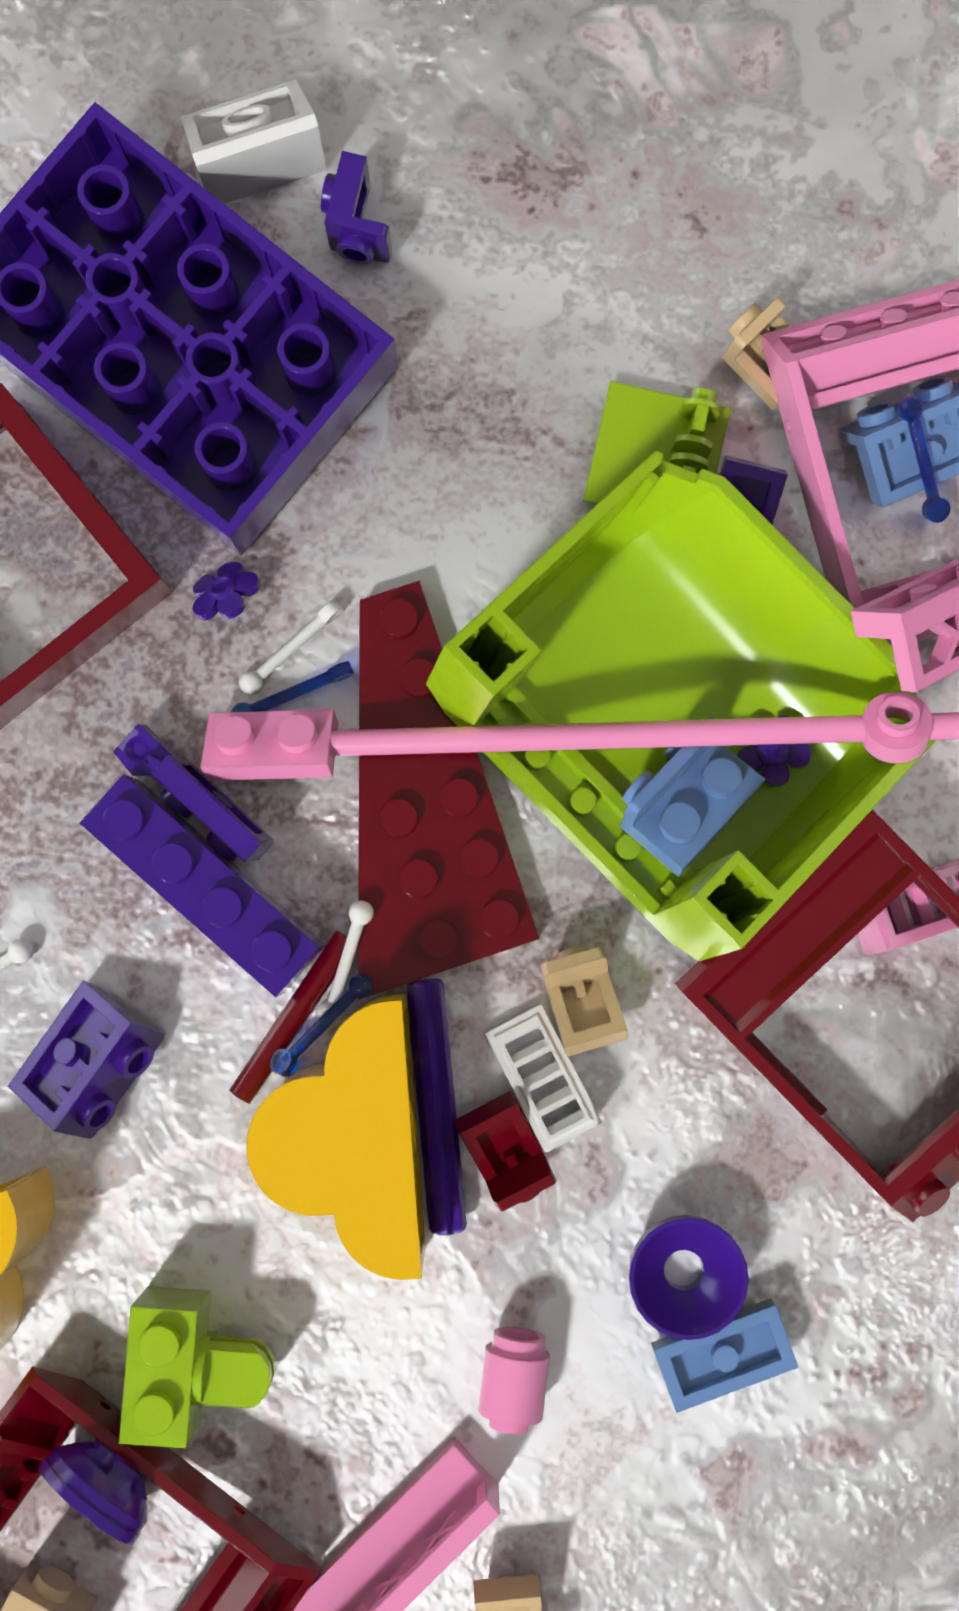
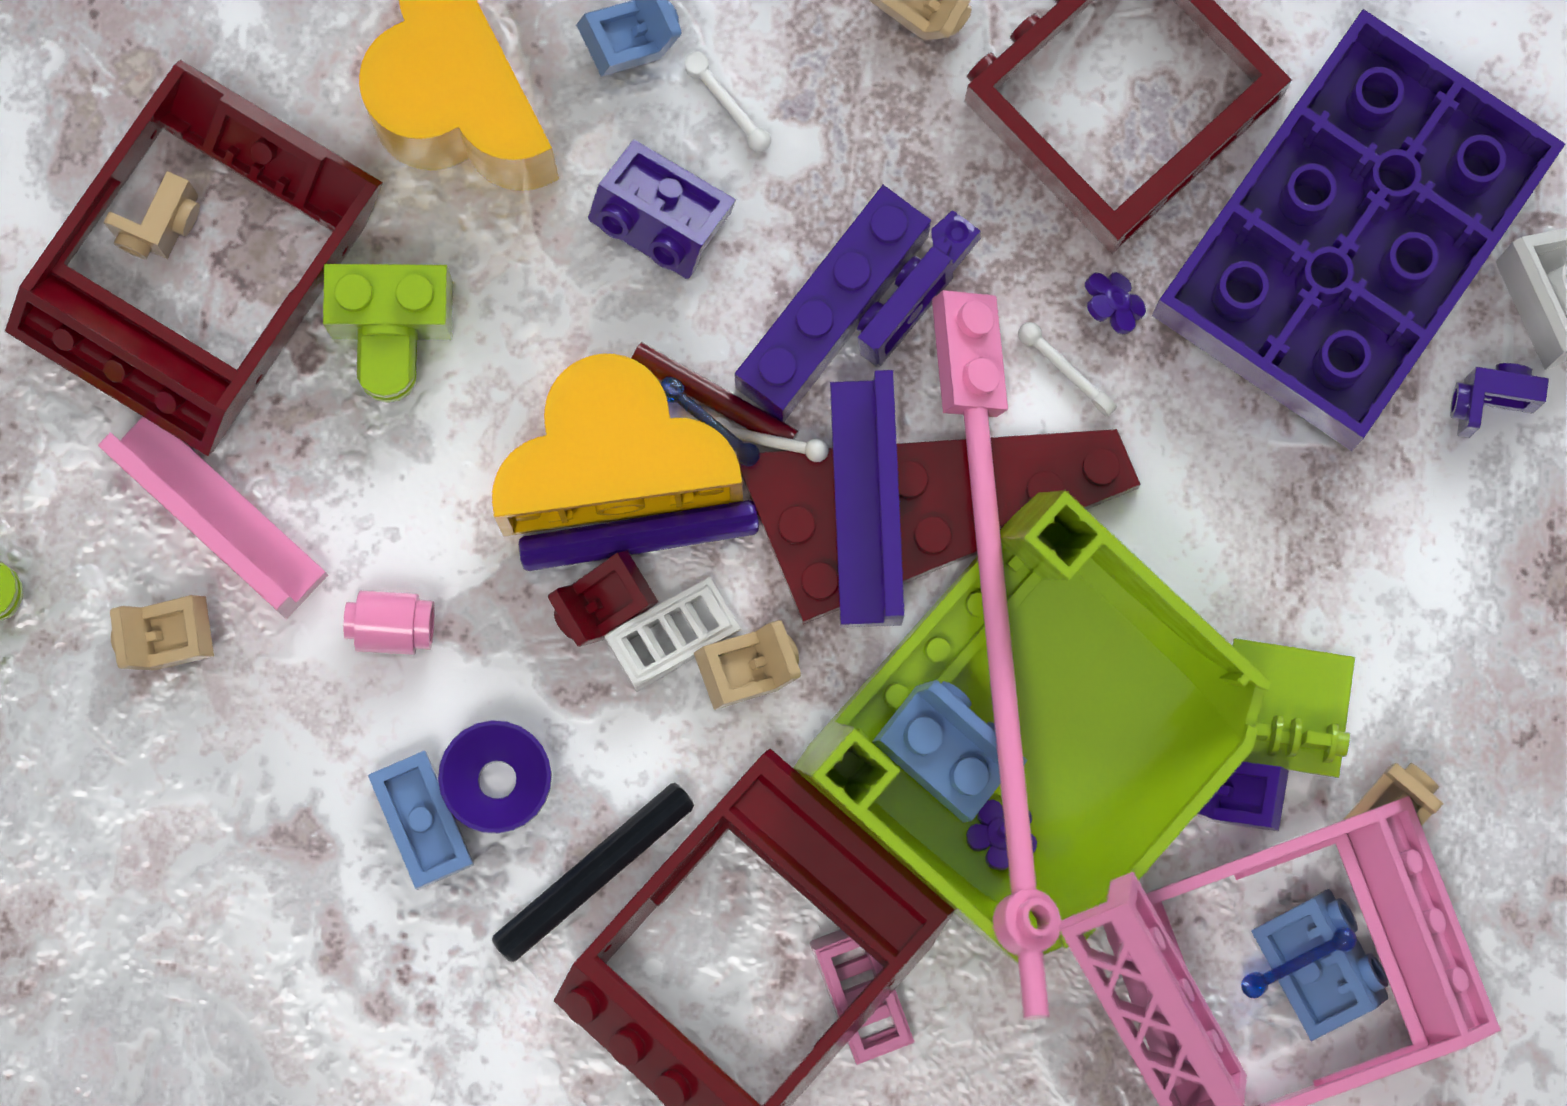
camera: 90 degrees right, 5 degrees down
dark purple piece [39,1438,148,1545] -> none
clear blue hinge [231,661,354,712] -> none
none -> black axle [492,783,694,962]
none -> dark purple fence [830,370,905,628]

